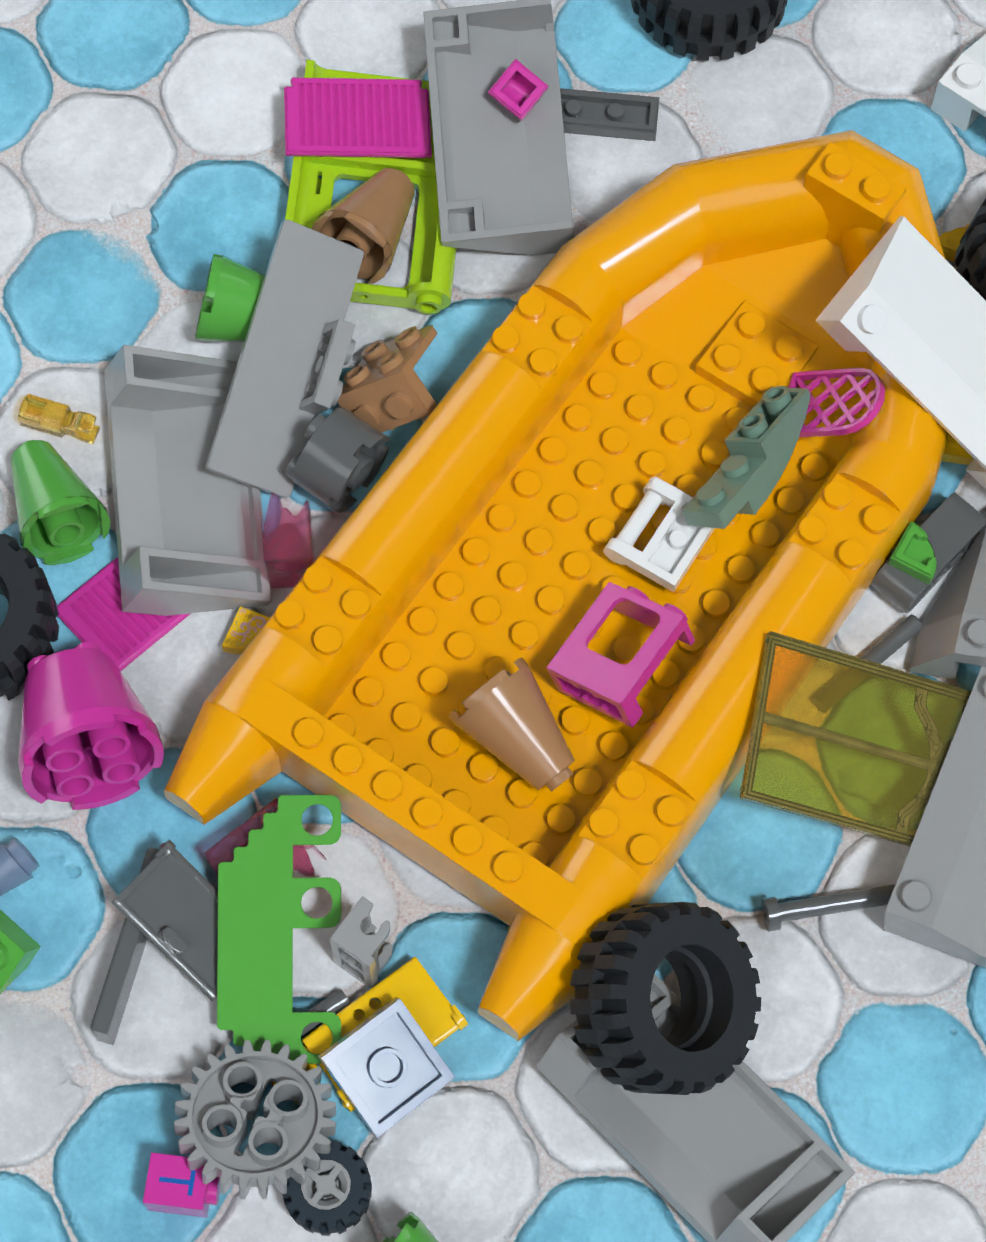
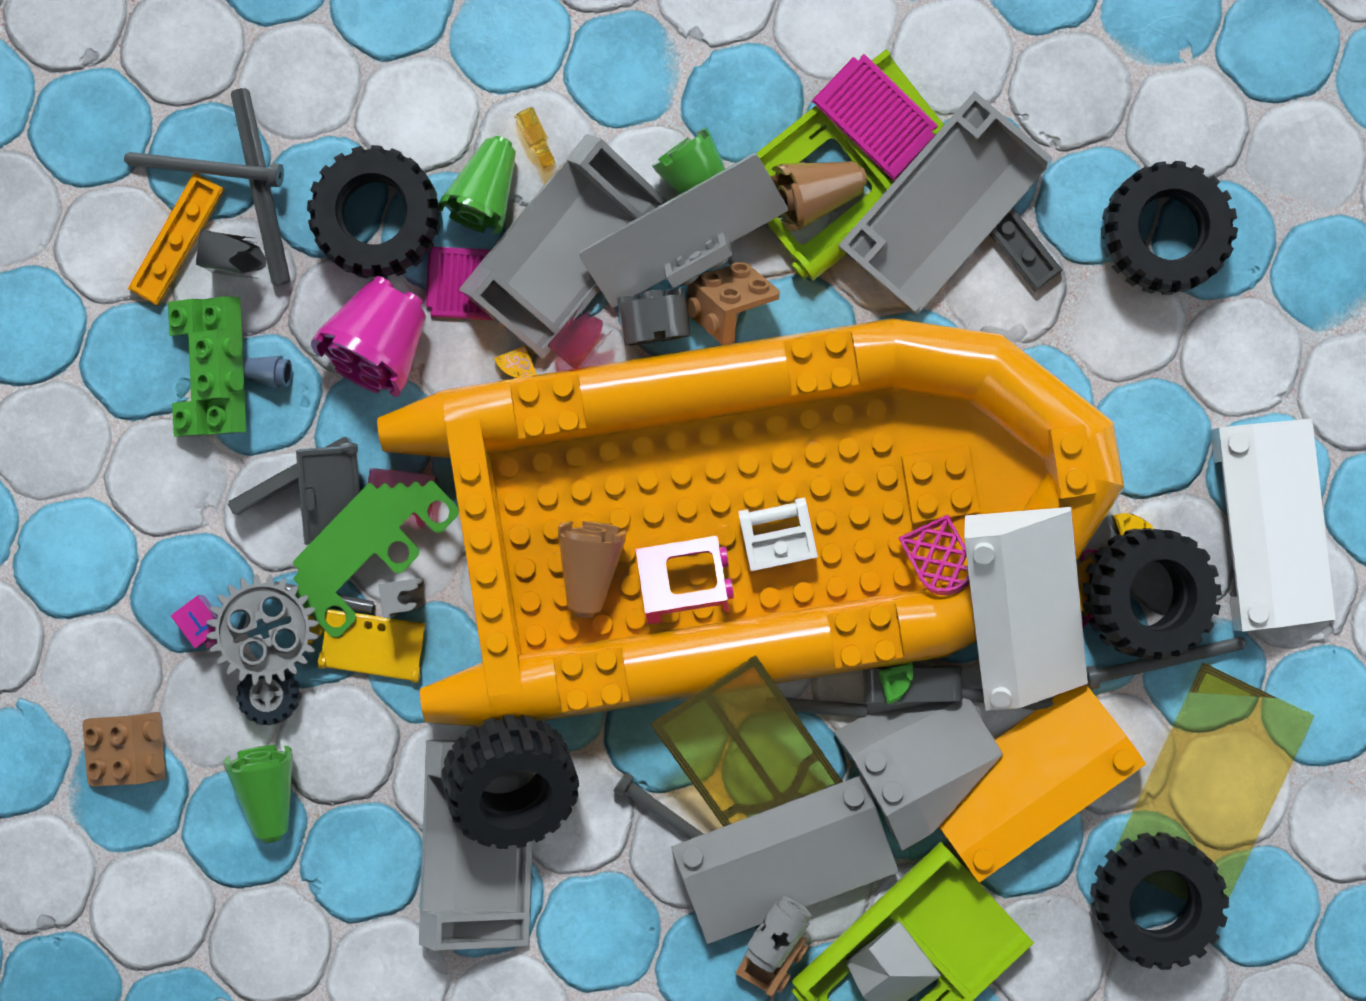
camera: 45 degrees right, 20 degrees up
plate [317,997,455,1138] -> none
dark pink brick [488,59,549,121] -> none
sand green slope [682,386,811,529] -> none

